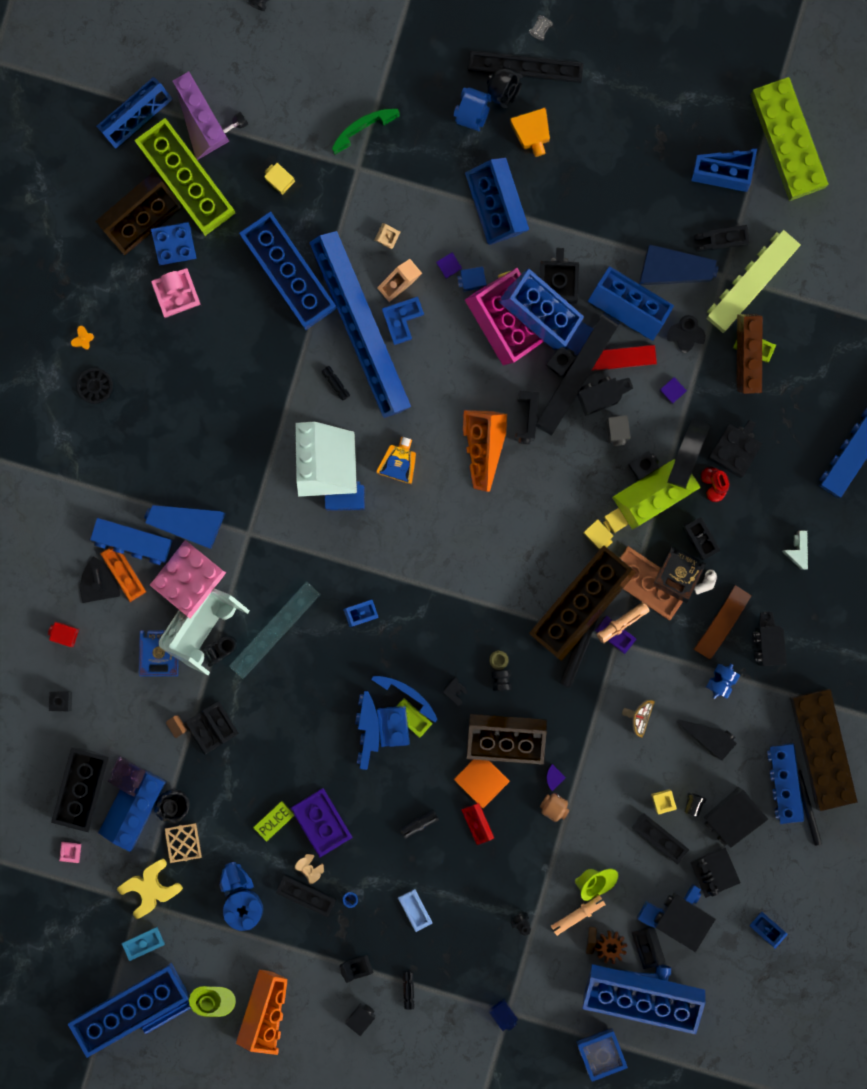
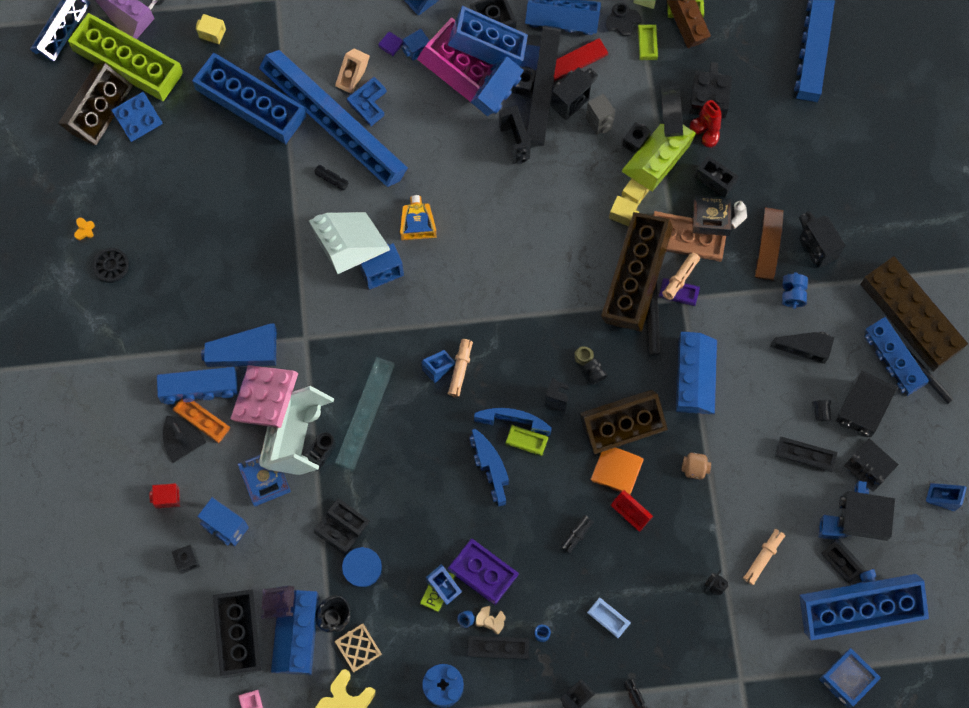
camera: 25 degrees left, 15 degrees down
bright pink plate [151,268,201,318] -> none
medium nougat slope [166,715,187,738] -> none
blue brick [219,862,254,897] -> none
tan tile [375,223,400,249] -> none
blue plate [377,706,410,747] -> none
orange wedge [463,410,507,492] -> none
clear blue brick [489,998,518,1031] -> none
dark purple tile [547,764,566,791] -> none
lime piece [575,869,618,901] -> none
dark brown tile [586,927,597,954] -> none
reddish brown gear [595,930,628,964] -> none
shield [622,700,655,738] -> none
light yellow brick [651,789,677,815] -> none
dark purple tile [660,377,687,404] -> none
light aqua slope [782,531,808,570] -> none
none -> blue piece [197,497,249,546]
none -> blue tile [342,547,382,587]
none -> blue slope [426,564,462,605]
none -> light nougat pin [447,339,473,397]
none -> blue hinge [458,610,475,628]
none -> blue wedge [471,56,524,116]
none -> lime tile [638,25,658,60]
none -> blue slope [676,332,717,414]

